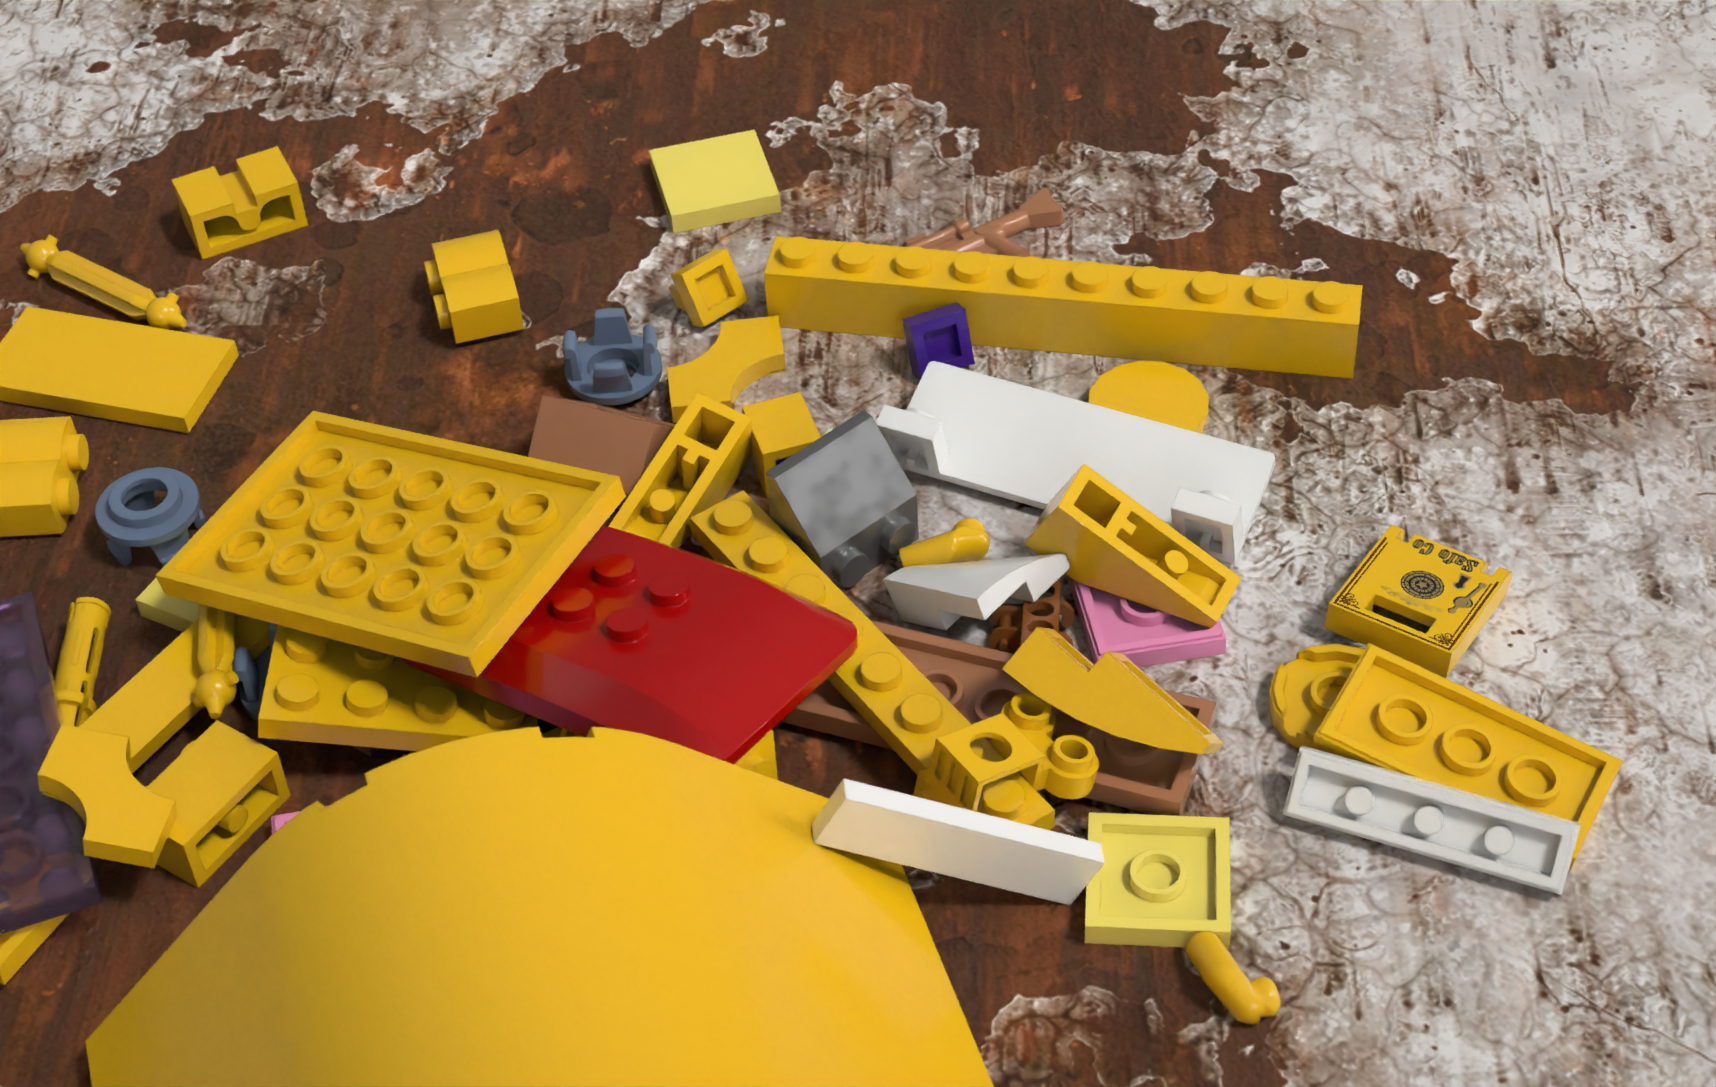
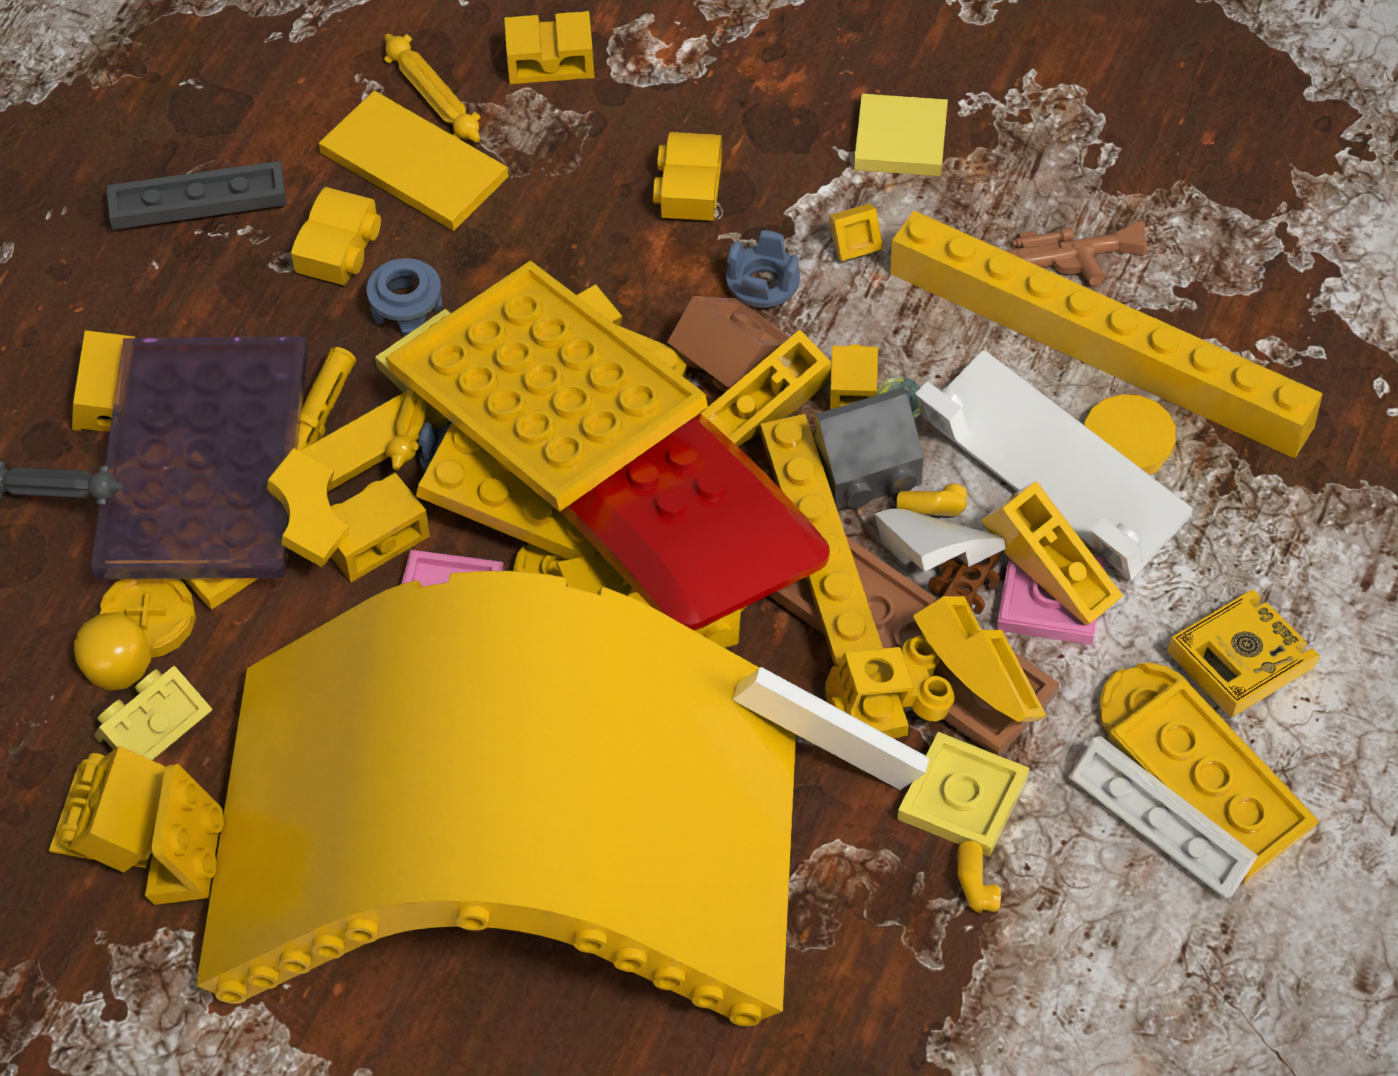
camera: 20 degrees right, 10 degrees up
yellow tile [667,315,786,423] -> none
dark purple plate [902,302,975,380] -> none

